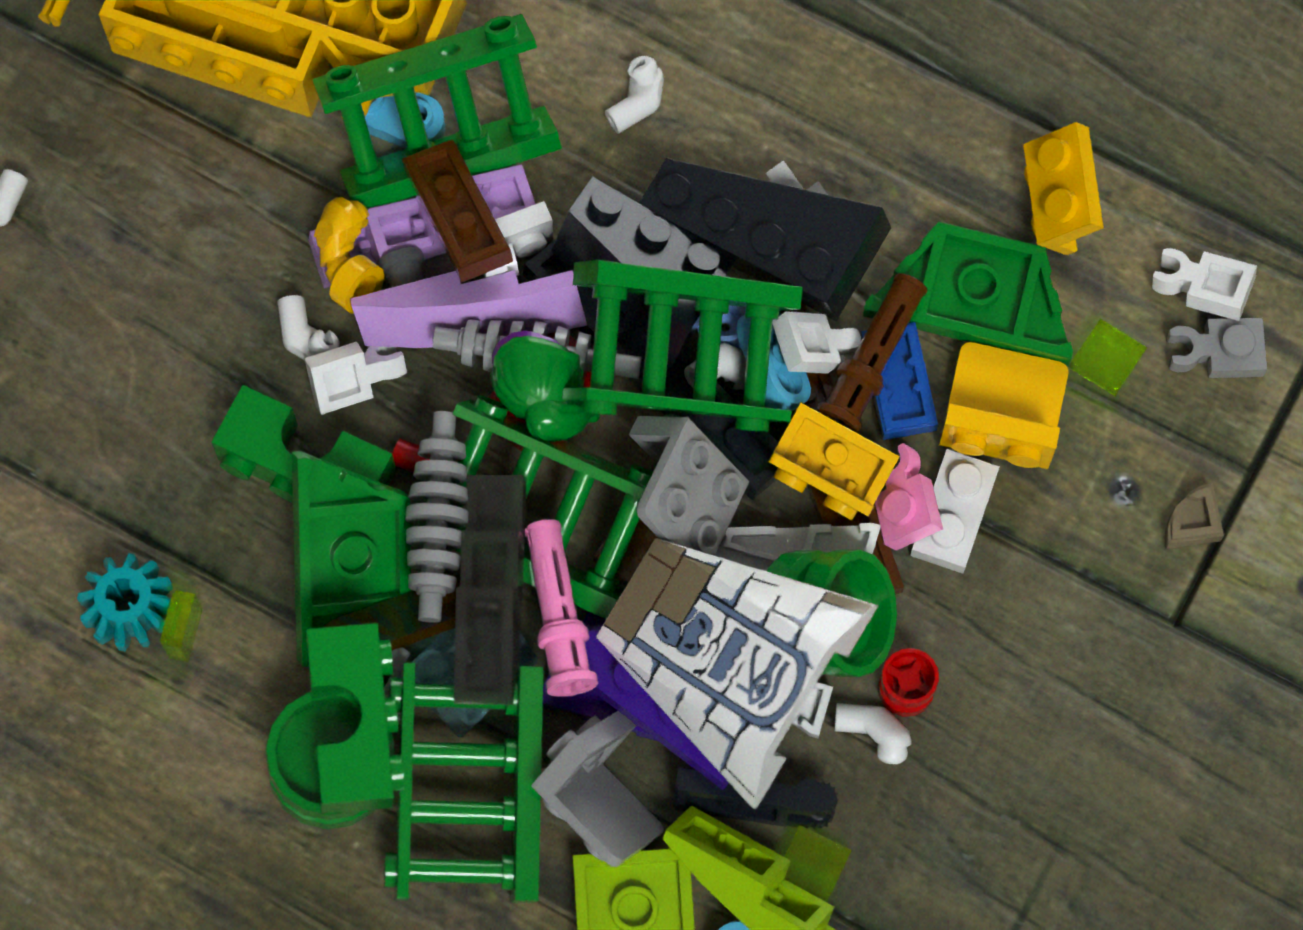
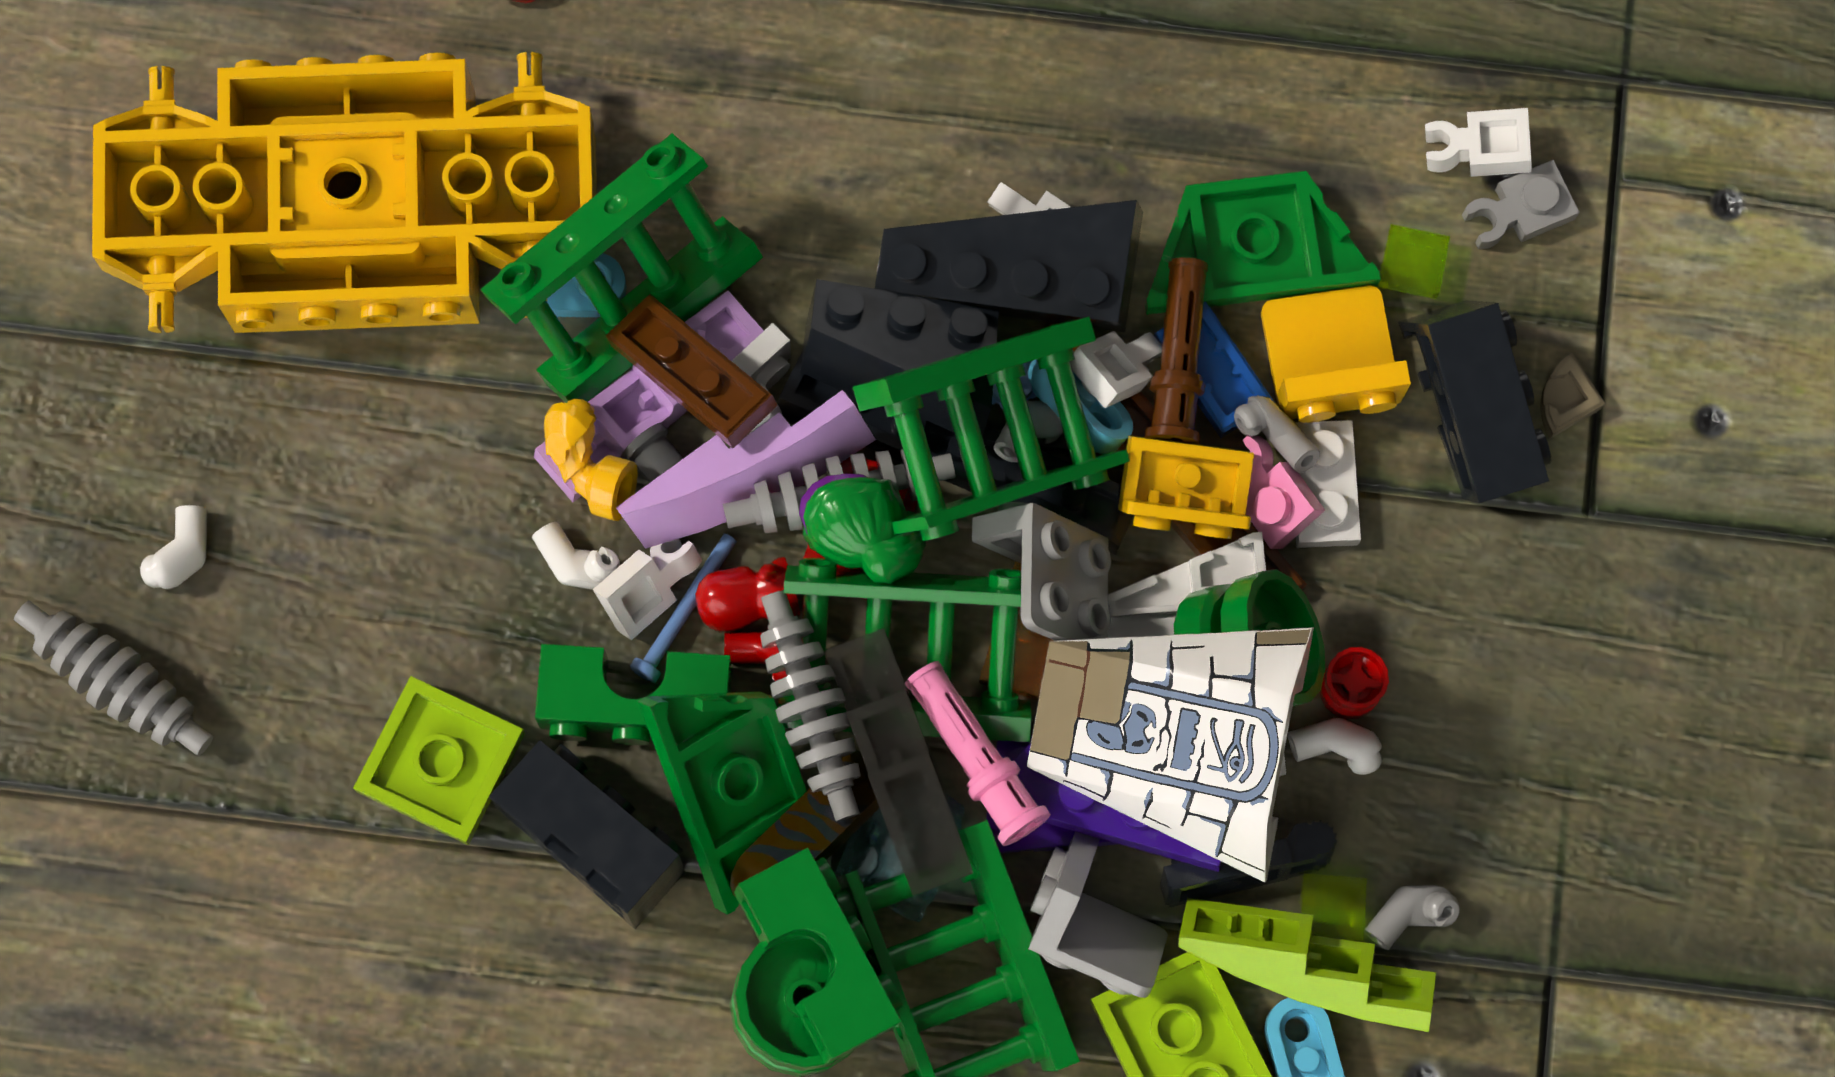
camera: 25 degrees left, 5 degrees up
teal gear [77,553,176,652] -> none
clear neon green tile [160,590,203,662] -> none
white arm [604,56,664,134] -> none
yellow bracket [1023,122,1104,255] -> none
none -> lime plate [353,676,525,845]
none -> black wedge [489,740,685,929]
none -> medium blue piece [630,533,737,683]
none -> red animal [695,556,801,633]
none -> light grey arm [1234,395,1320,473]
none -> light grey arm [1364,885,1460,950]
none -> black wedge [1398,300,1551,504]

